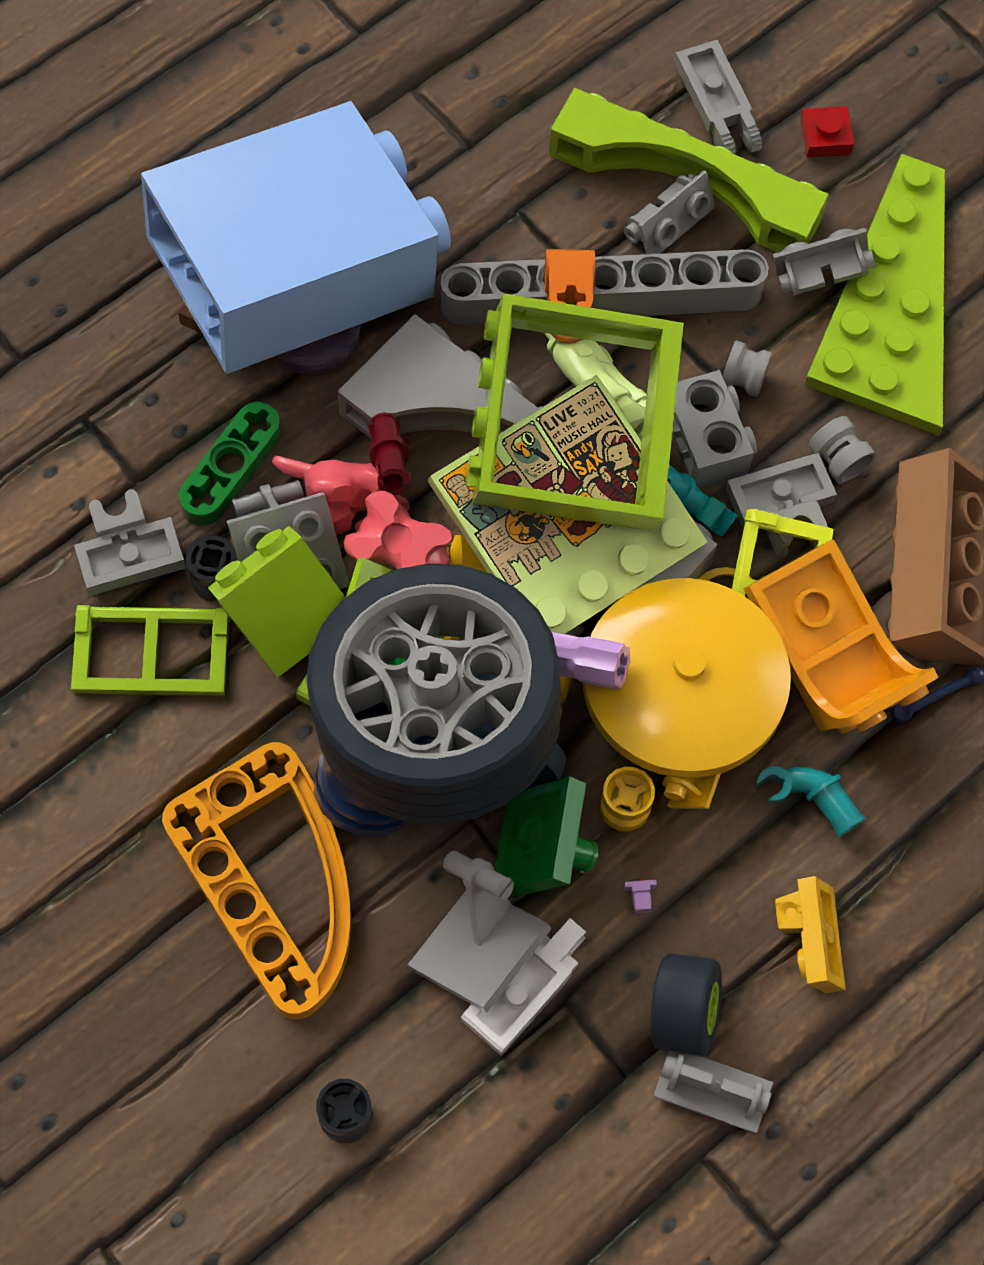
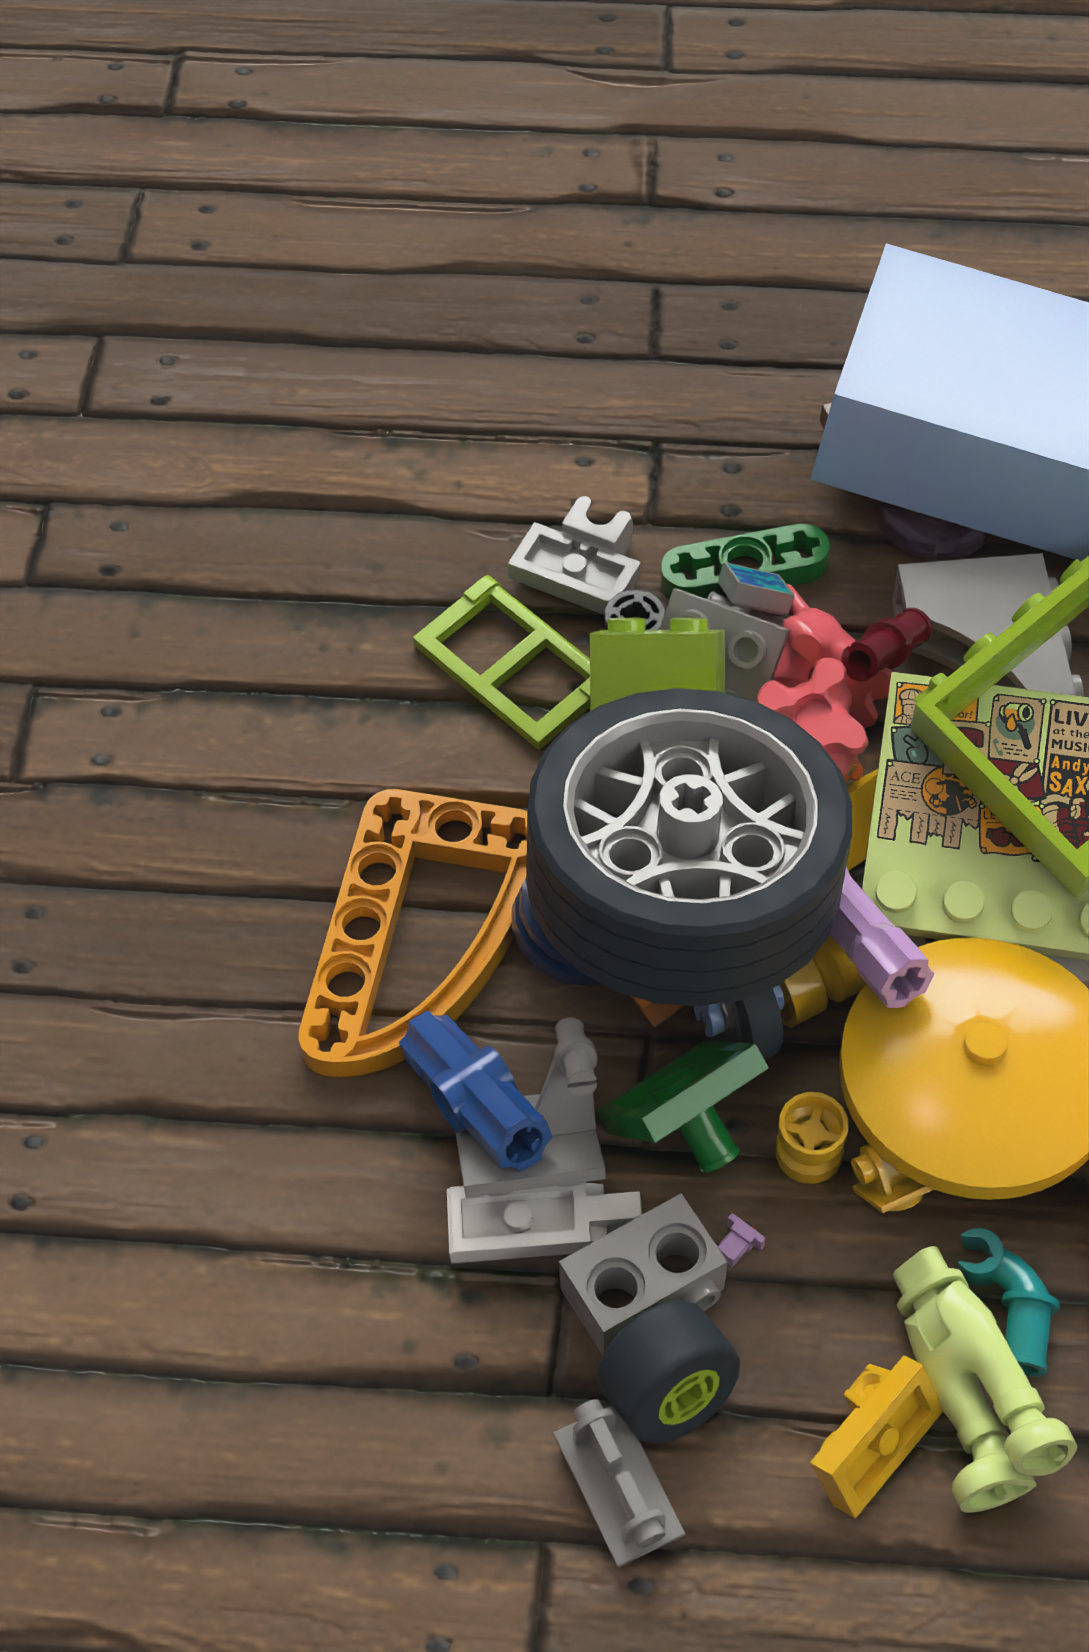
camera: 50 degrees right, 10 degrees down
black wheel [316,1079,372,1143] -> none
none -> blue piece [399,1011,552,1171]
none -> light grey brick [559,1193,727,1356]
none -> light grey tile [718,562,795,616]
none -> yellowish green piece [893,1246,1077,1513]

